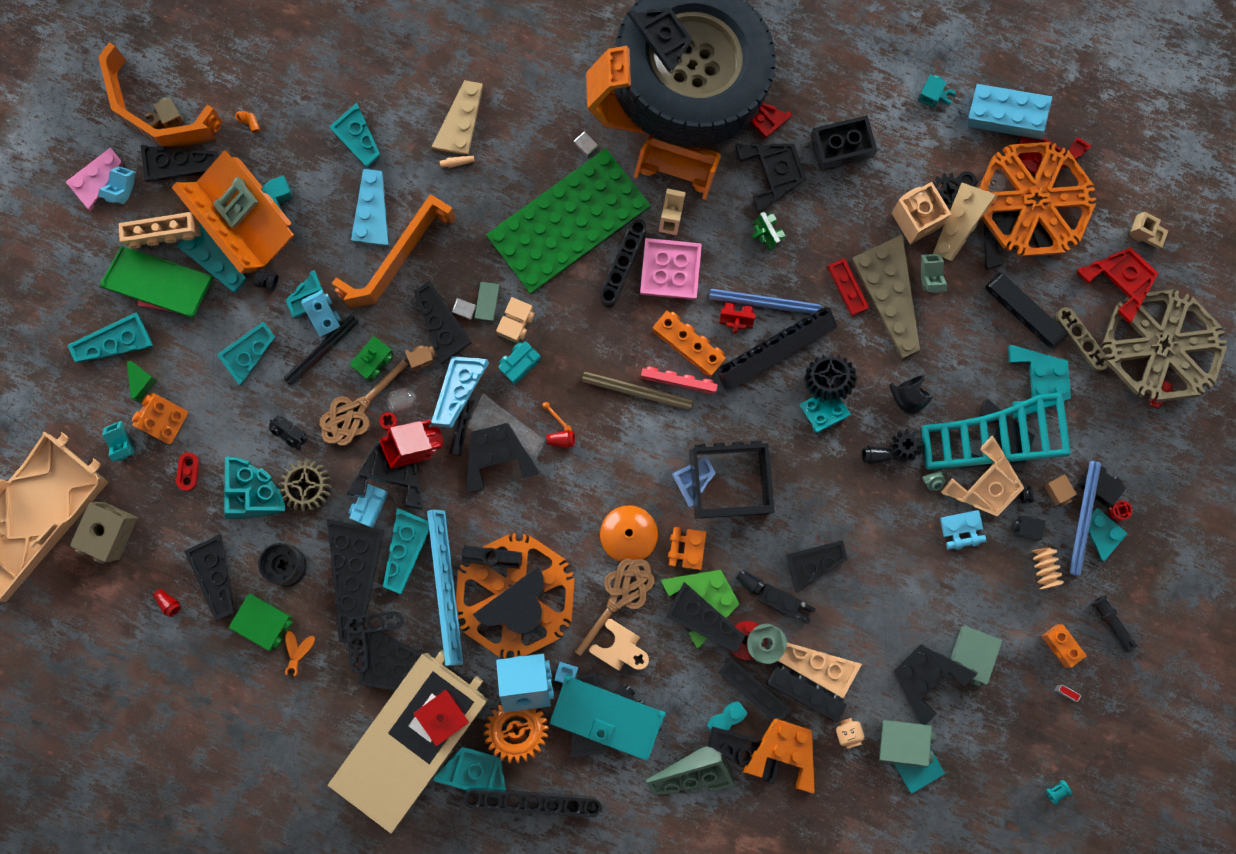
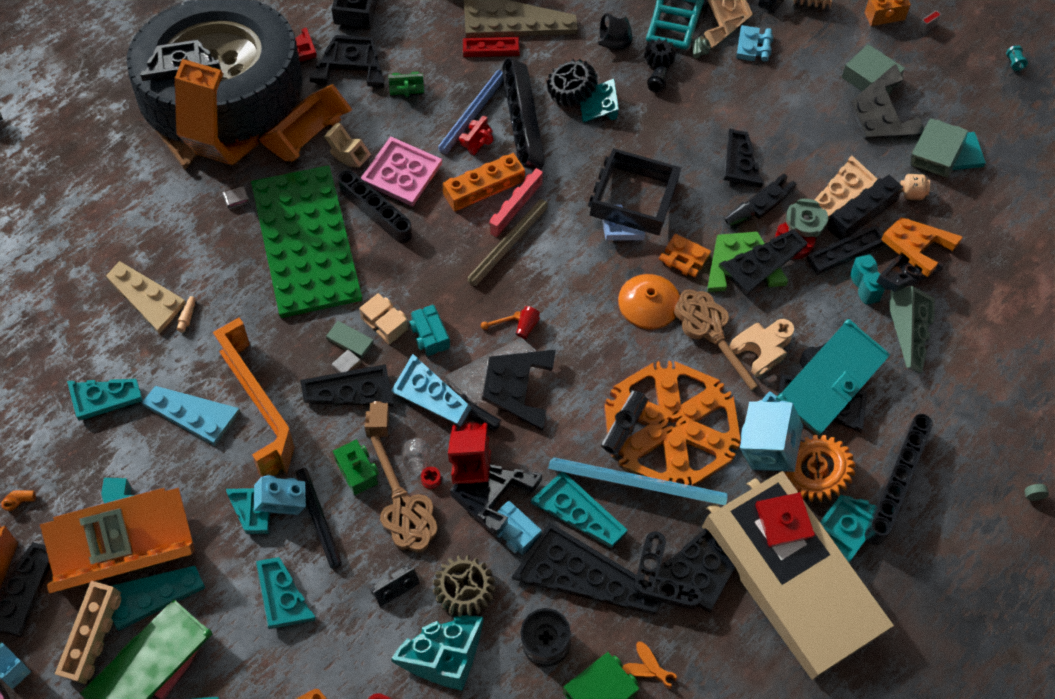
camera: 70 degrees left, 20 degrees down
black wheel [254,268,279,292] -> none
black brick [473,567,546,635] -> none

